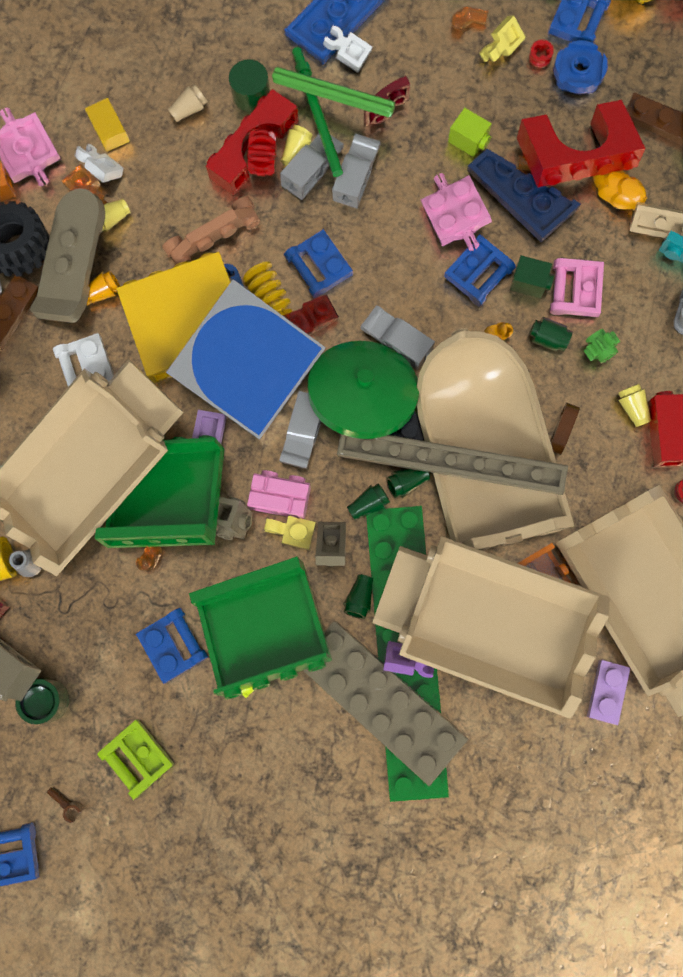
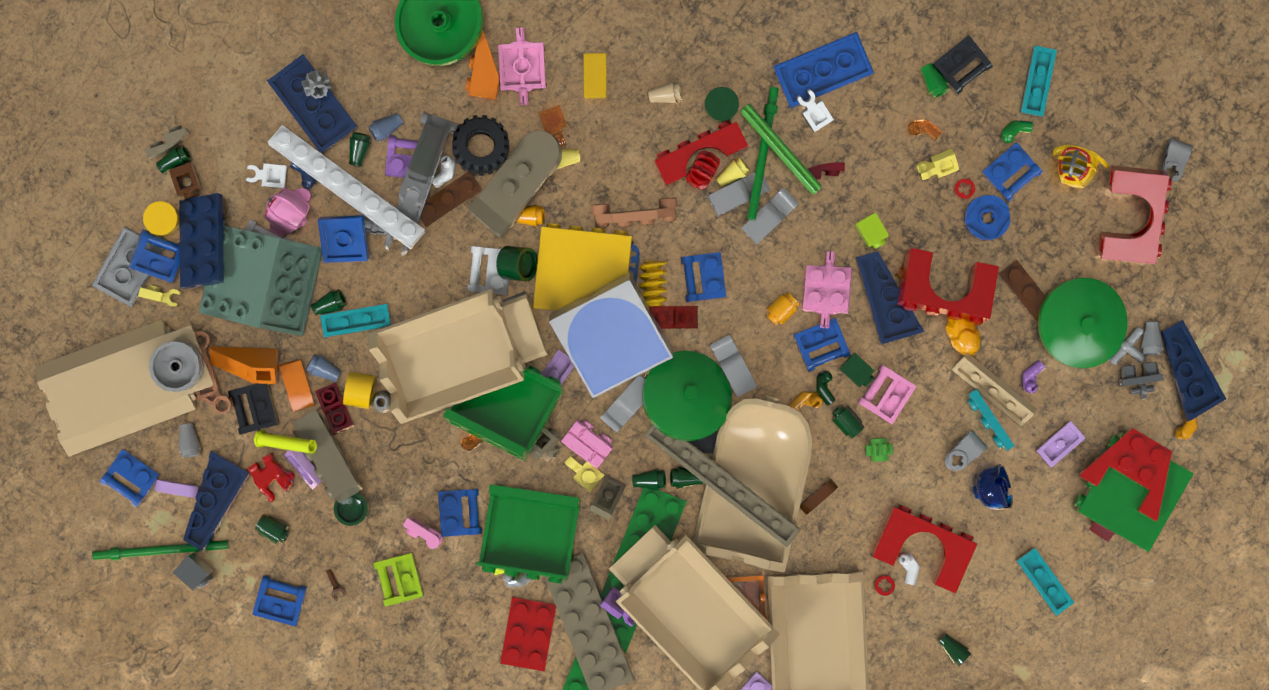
camera: 20 degrees right, 10 degrees up
white plate [75,144,124,182] -> none
dark green cone [343,574,373,619] -> none
light yellow cone [618,384,652,427] -> none
none -> bright pink plate [403,515,443,549]
none -> dark green piece [496,246,538,282]
none -> red plate [500,596,556,672]
none -> light grey arm [502,574,532,588]
none -> light orange brick [766,292,800,325]
none -> dark green arm [816,371,836,406]

